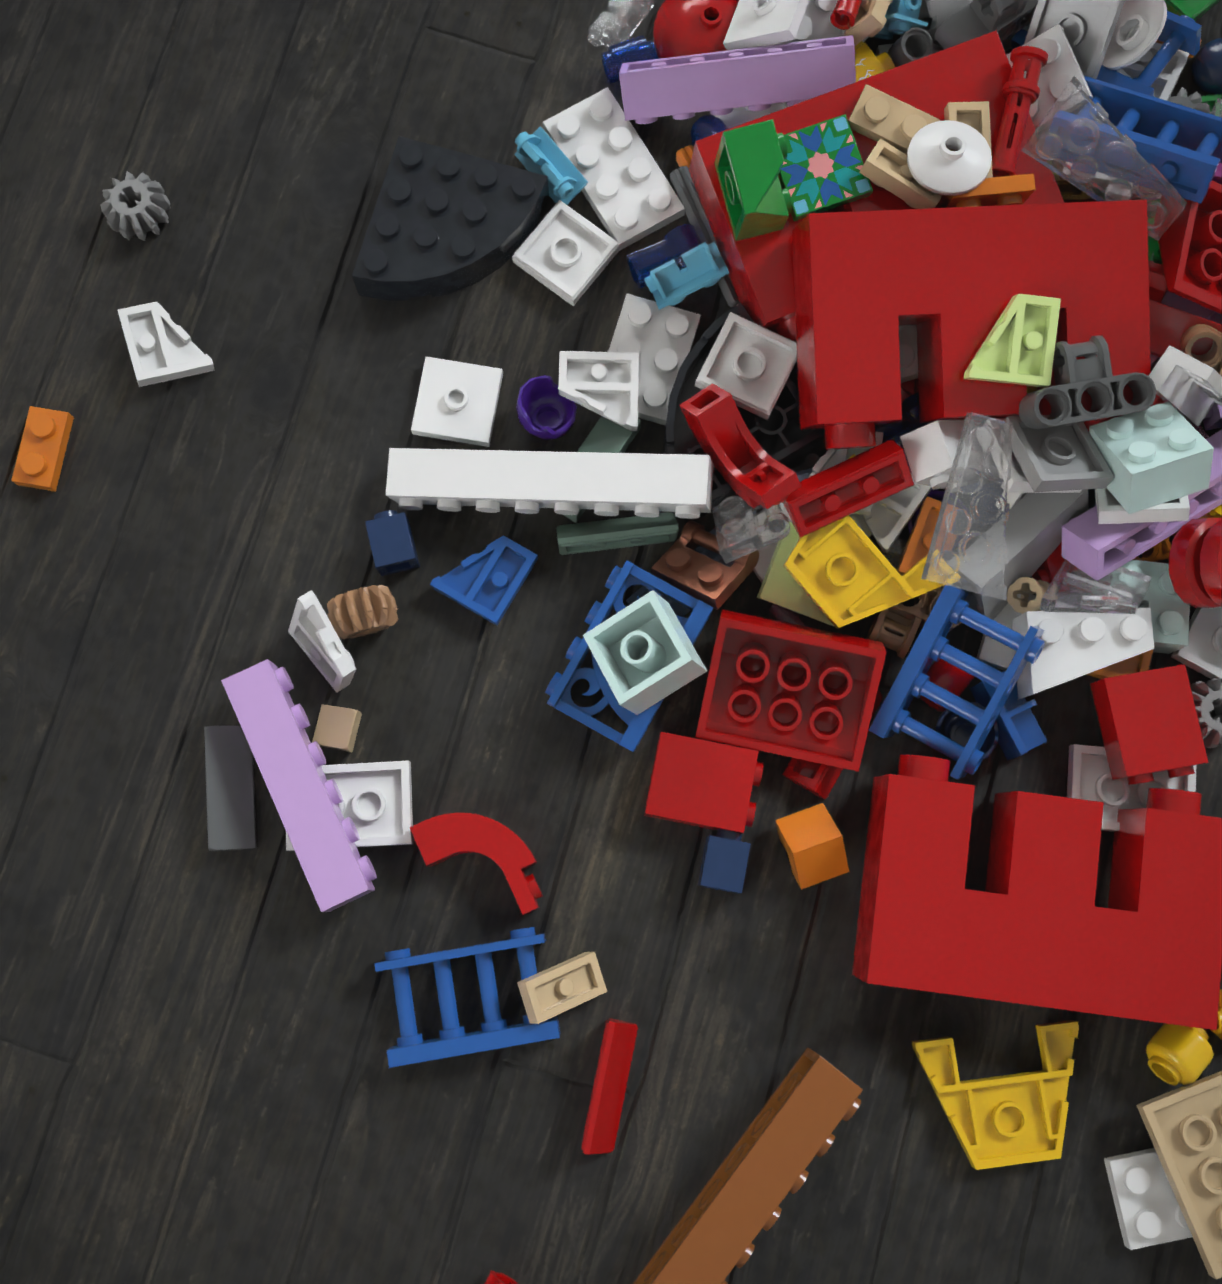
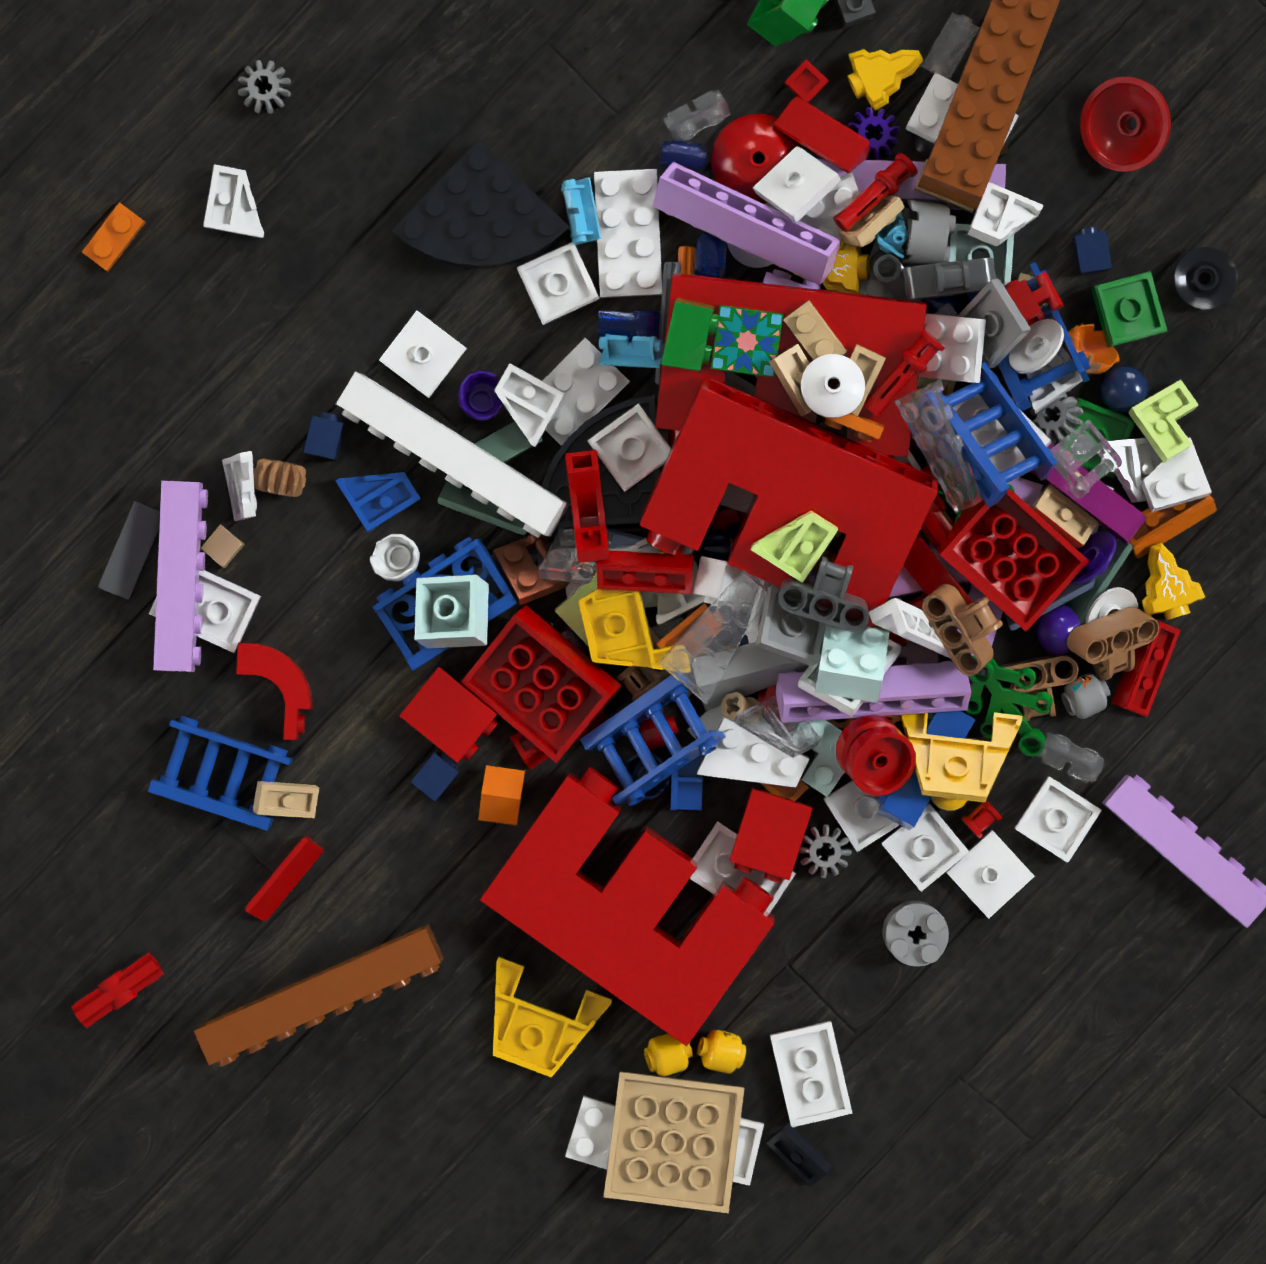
camera: 25 degrees right, 10 degrees up
none -> white hair [370,534,420,582]

